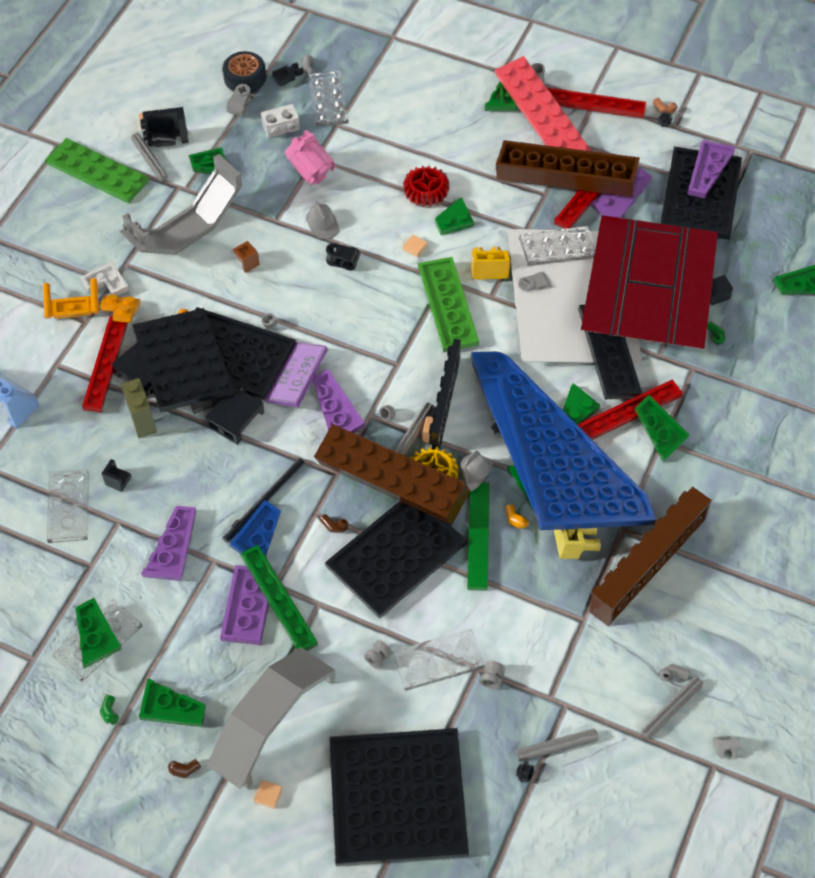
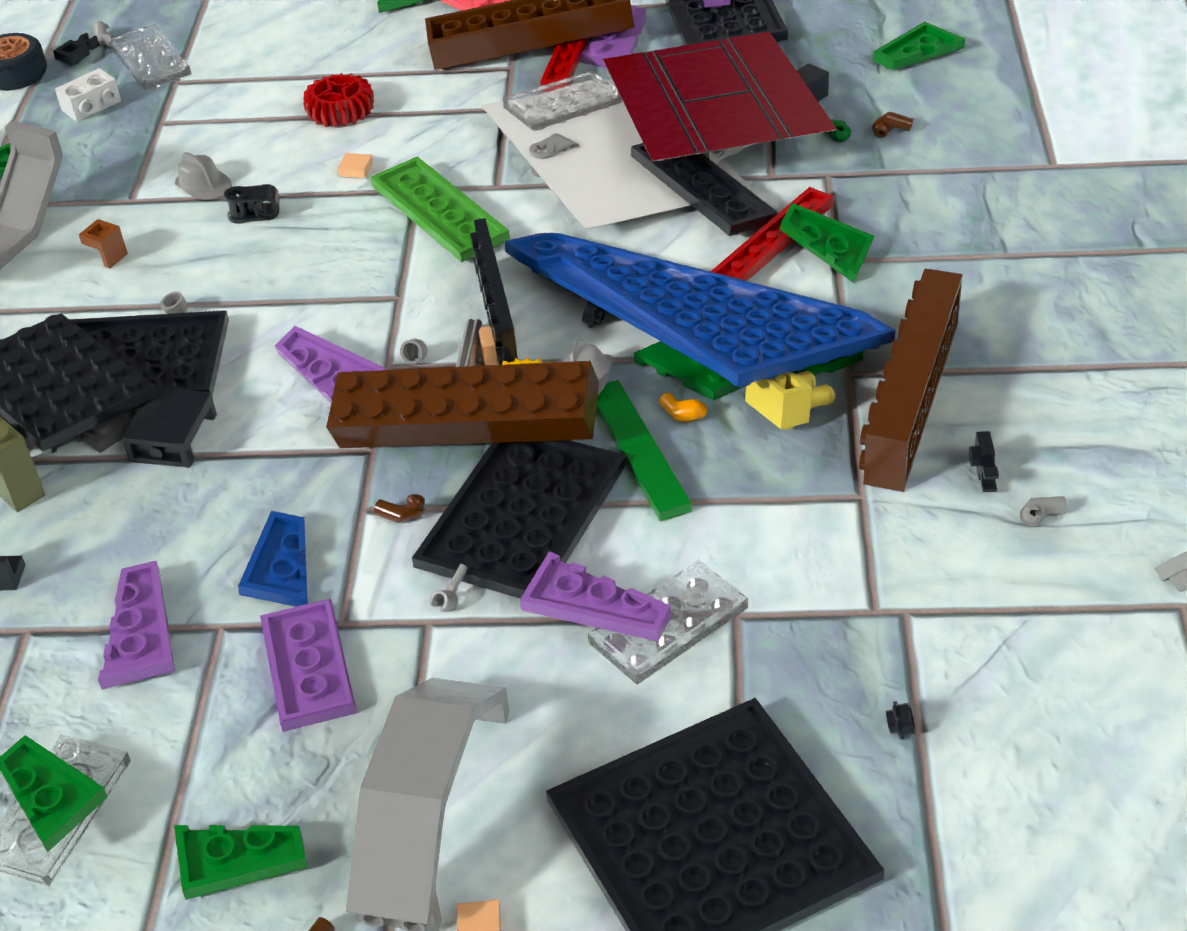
camera: 20 degrees left, 15 degrees down
green arm [100,695,119,725] -> none
black bar [222,458,305,543] -> none
light grey piece [227,84,251,117] -> none
green tile [240,545,318,651] -> none
tile [265,342,328,407] -> none
bright pink container [285,130,336,186] -> none
light grey wheel [363,640,393,669] -> none
green wing [435,198,474,235] -> none
yellow brick [471,246,510,280] -> none
light grey wheel [480,661,506,689] -> none
light grey axle [516,728,598,762] -> none
green wing [563,383,600,425] -> none
light grey axle [641,677,703,739] -> none
none -> light grey hand [429,564,468,612]
none -> medium lavender wing [520,551,672,642]
none -> reddish brown arm [872,112,913,138]
none -> black plate [969,431,999,492]

